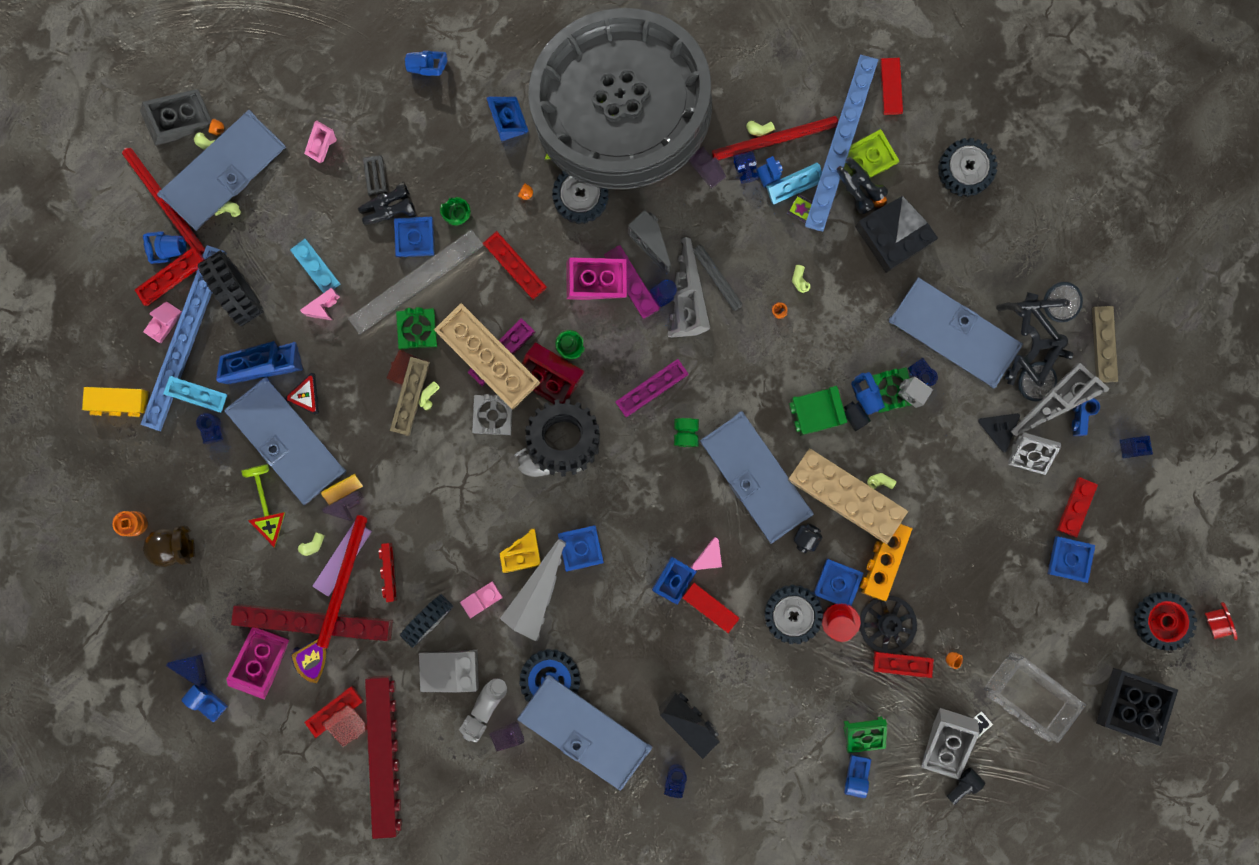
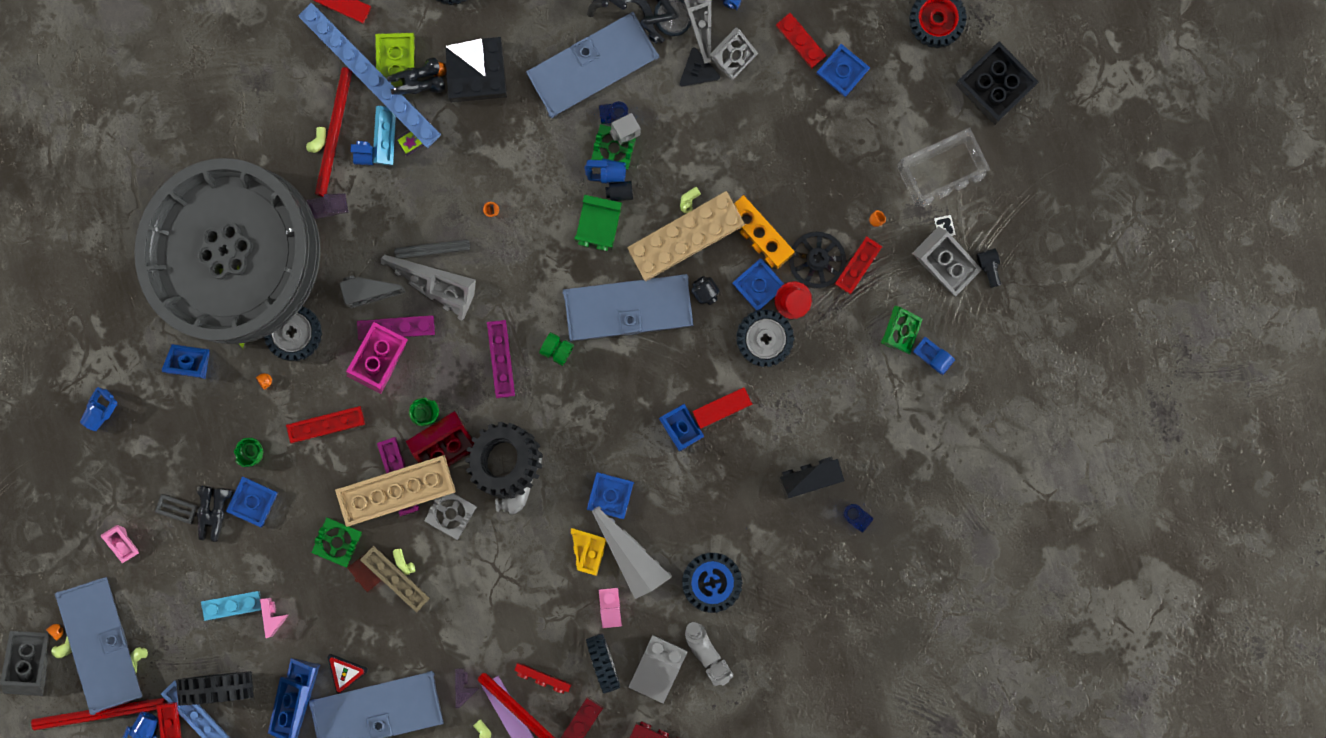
camera: 60 degrees left, 0 degrees up
yellow piece [321,474,363,505] -> none
clear plate [348,229,483,334] -> none
clear purple slope [489,722,525,751] -> none
sand blue door [517,675,652,791] -> none
clear blue piece [649,280,677,308] -> none
bright pink slope [691,537,722,570] -> none
clear blue piece [733,151,759,184] -> none
yellowish green arm [792,265,810,293] -> none

